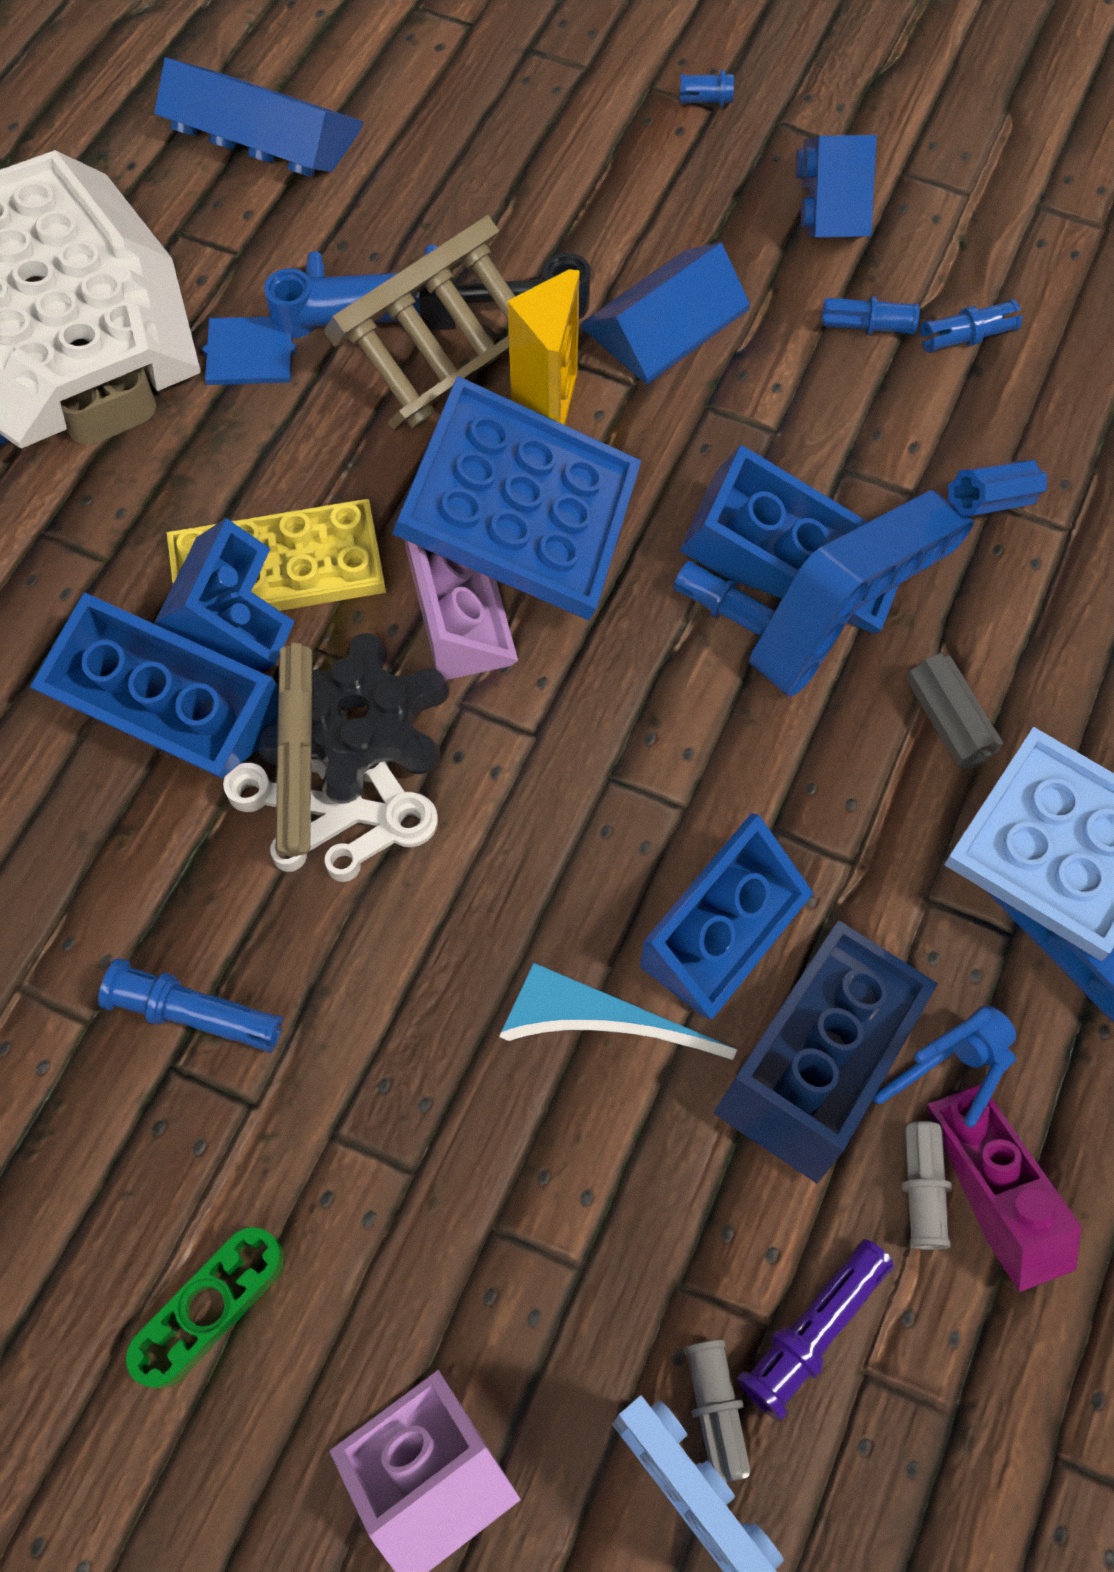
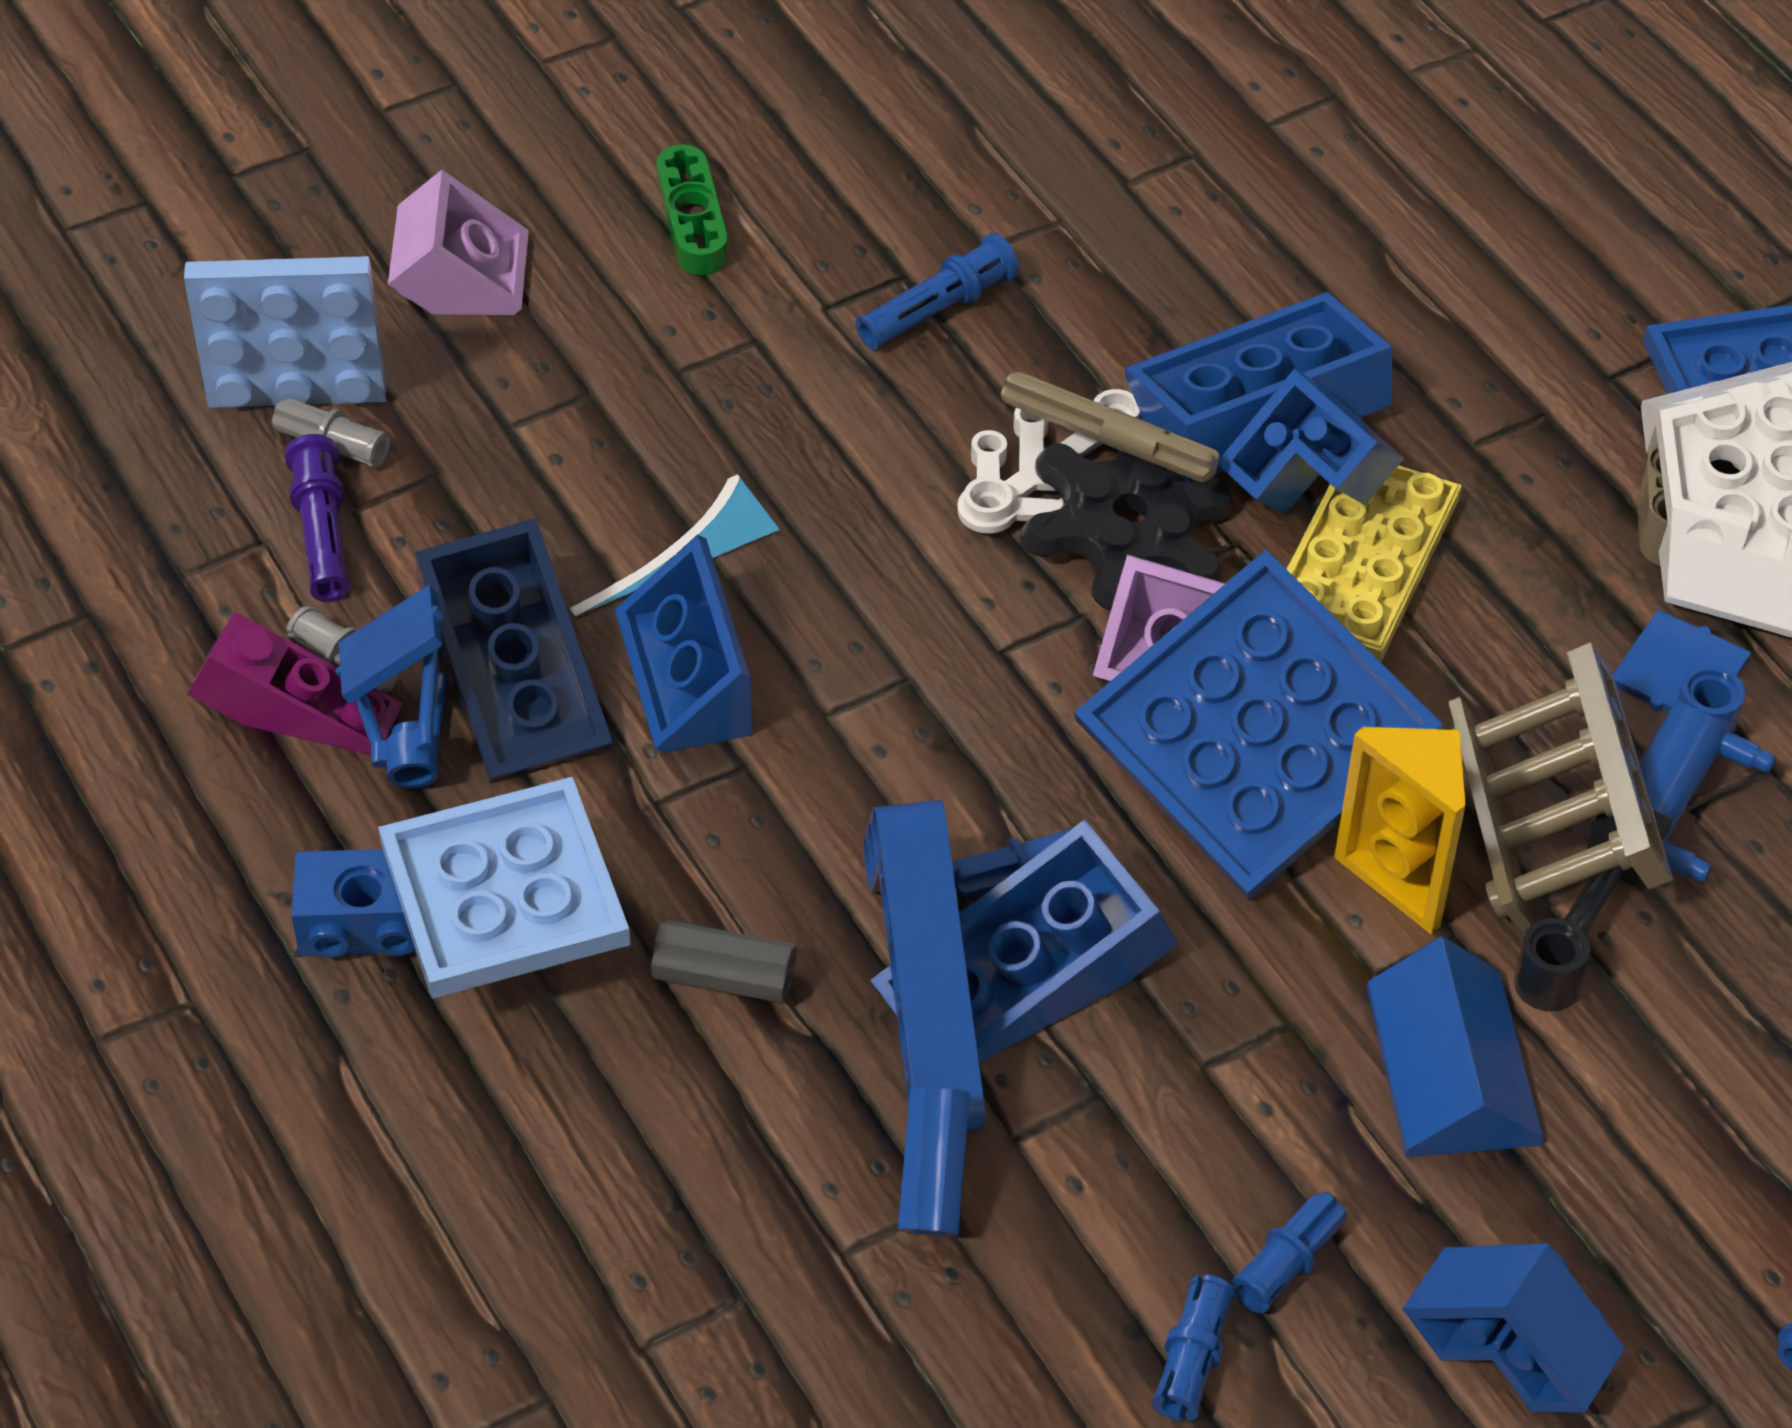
camera: 125 degrees right, 15 degrees down
none -> blue piece [335,584,445,704]

